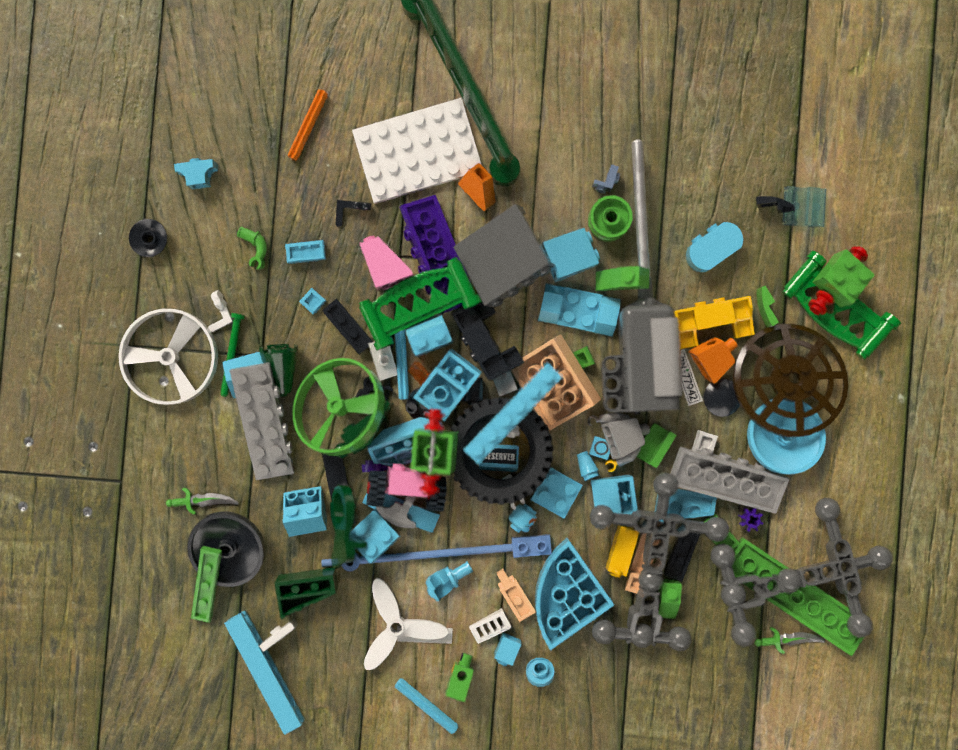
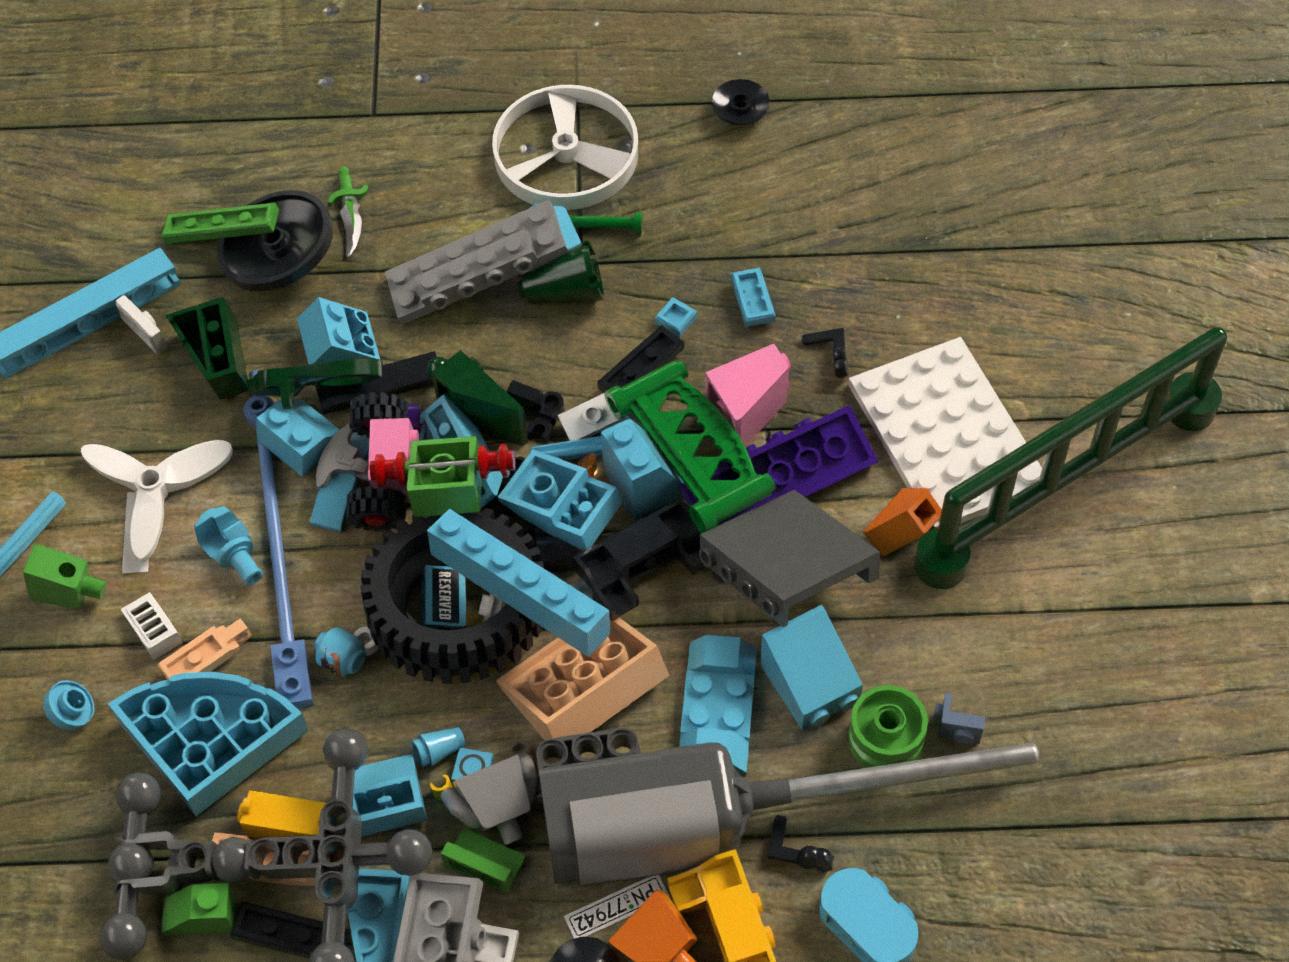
camera: 80 degrees right, 30 degrees down
medium azure brick [174,158,218,189] -> none
white piece [208,290,233,332] -> none
bright green piece [237,227,267,270] -> none
orange axle [288,89,328,161] -> none
bright green piece [292,358,385,456] -> none
medium azure brick [494,632,521,666] -> none
medium azure plate [530,468,583,518] -> none
bright green slope [573,346,595,369] -> none
bright green slope [595,266,650,291] -> none
none -> black piece [767,815,834,872]

